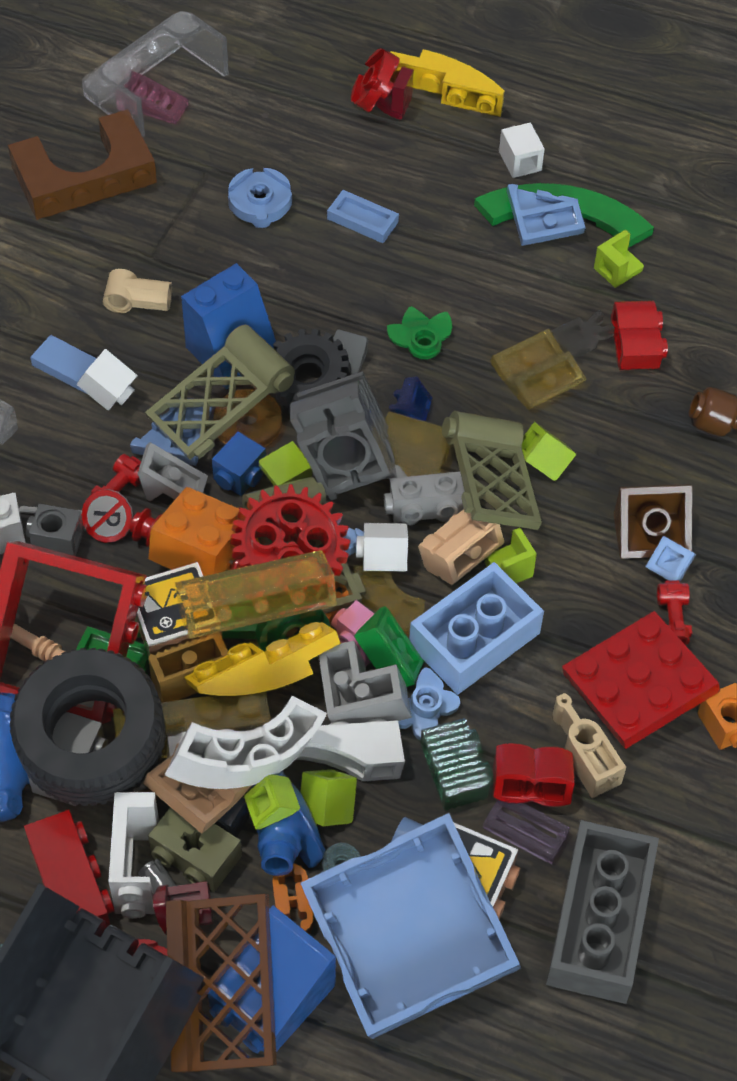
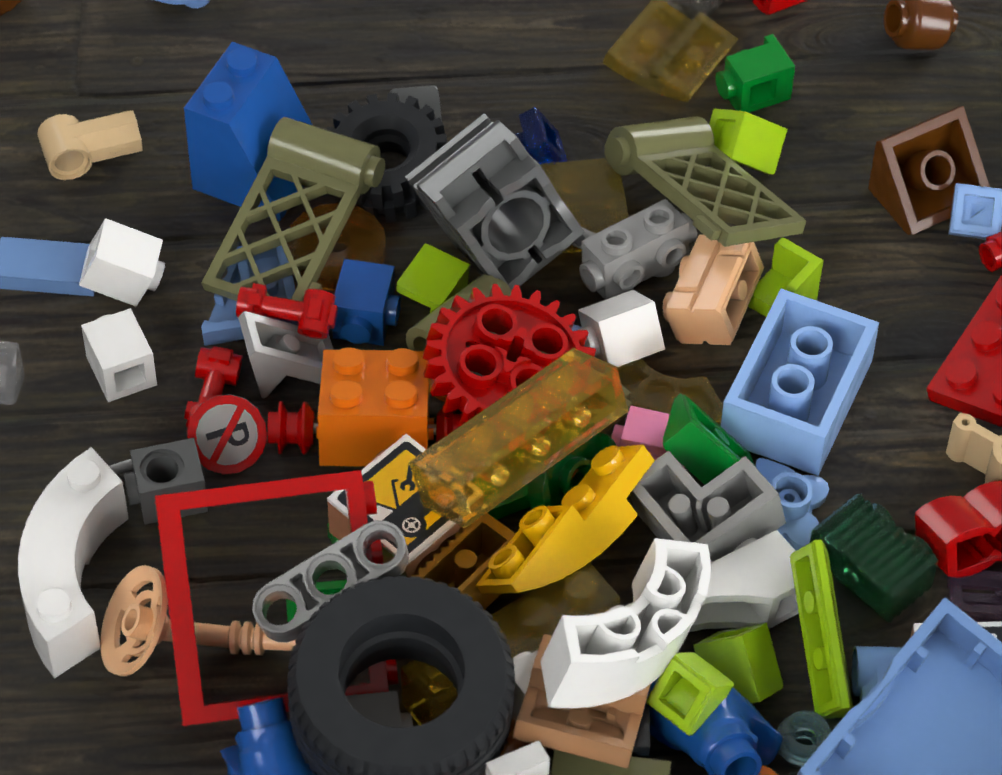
camera: 25 degrees left, 5 degrees down
green plate [387,306,452,359] -> none
none -> white brick [81,308,157,402]
none -> red bar [236,283,338,339]
none -> light grey beam [252,520,409,642]
none -> green brick [715,34,795,113]
none -> lime slope [790,540,854,720]

